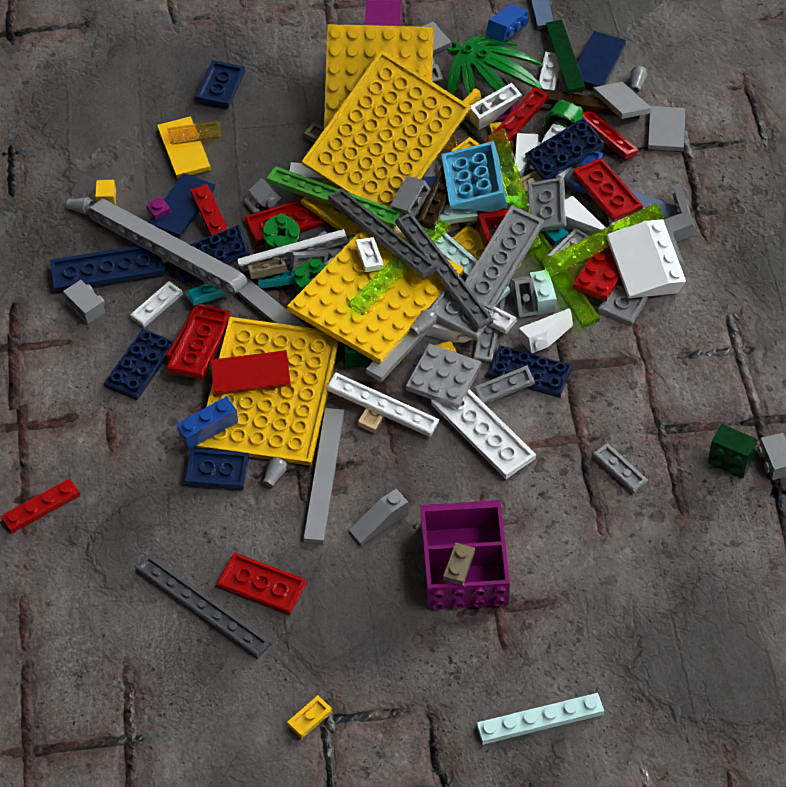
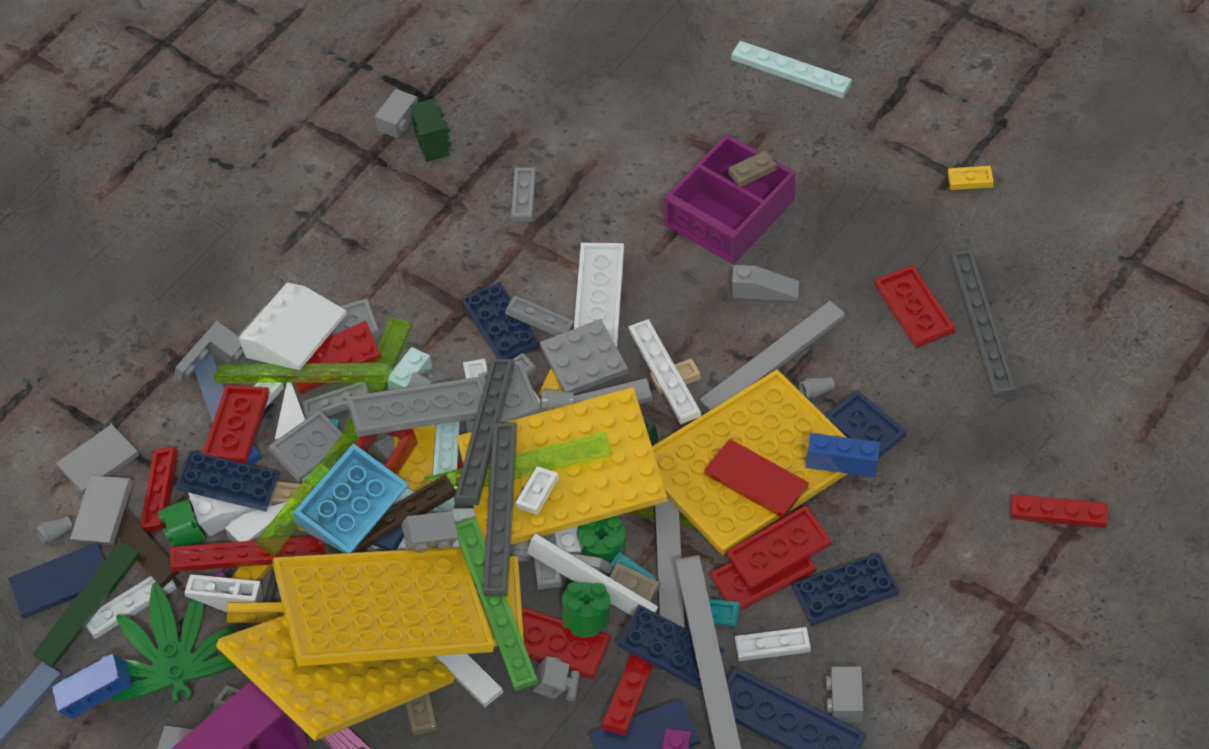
camera: 135 degrees left, 0 degrees up
white slope [519,309,573,354] -> none

